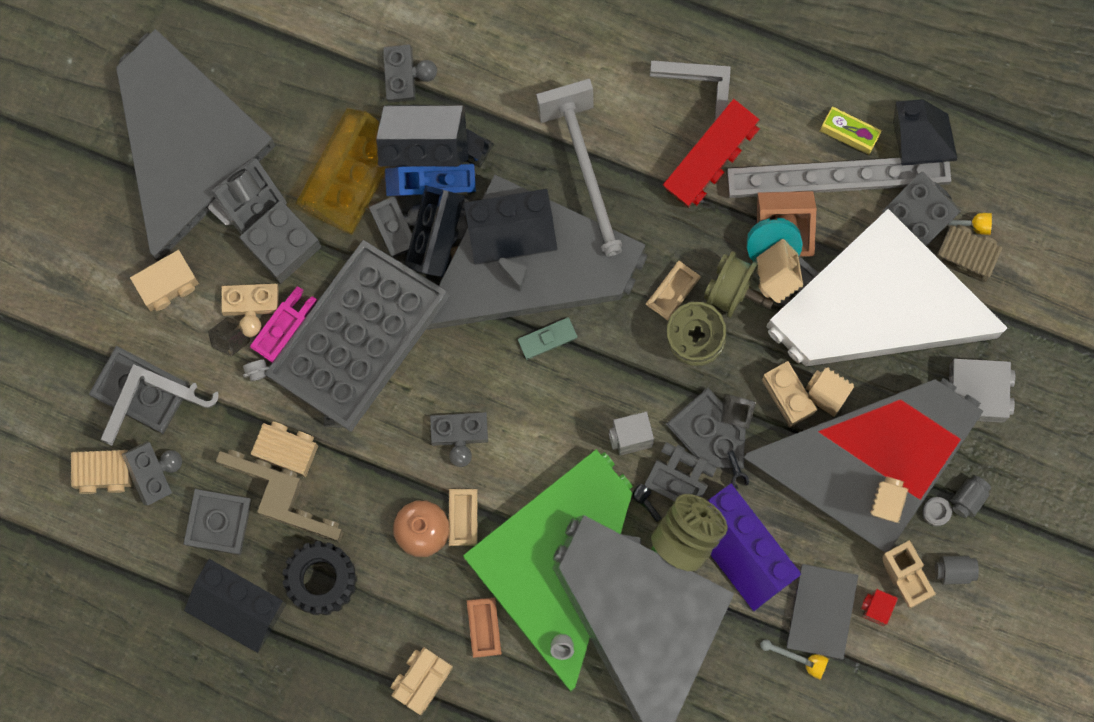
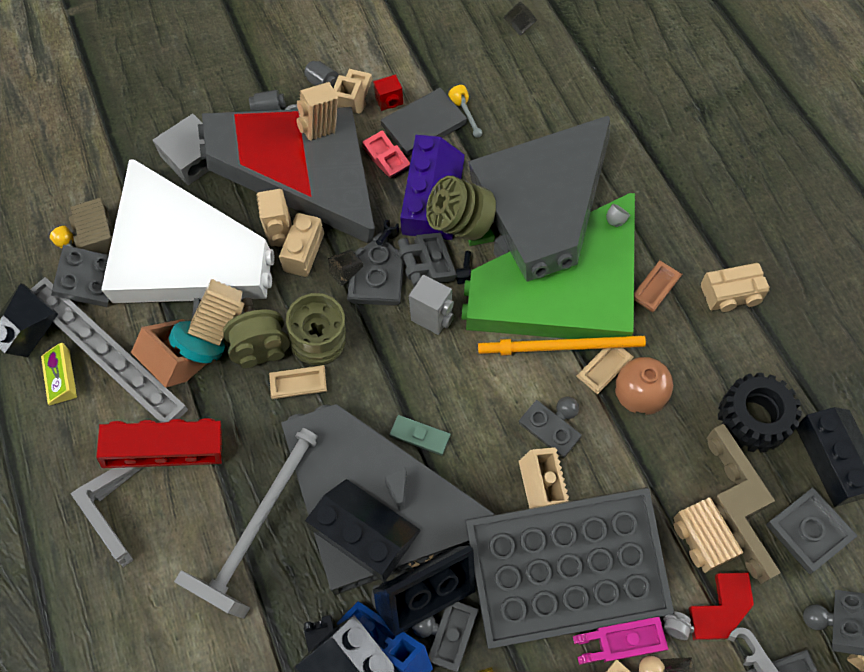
camera: 135 degrees left, 15 degrees down
none -> coral slope [362,130,410,178]
none -> light orange bar [478,336,646,356]
none -> tan brick [519,448,569,508]
none -> red tile [689,573,754,640]

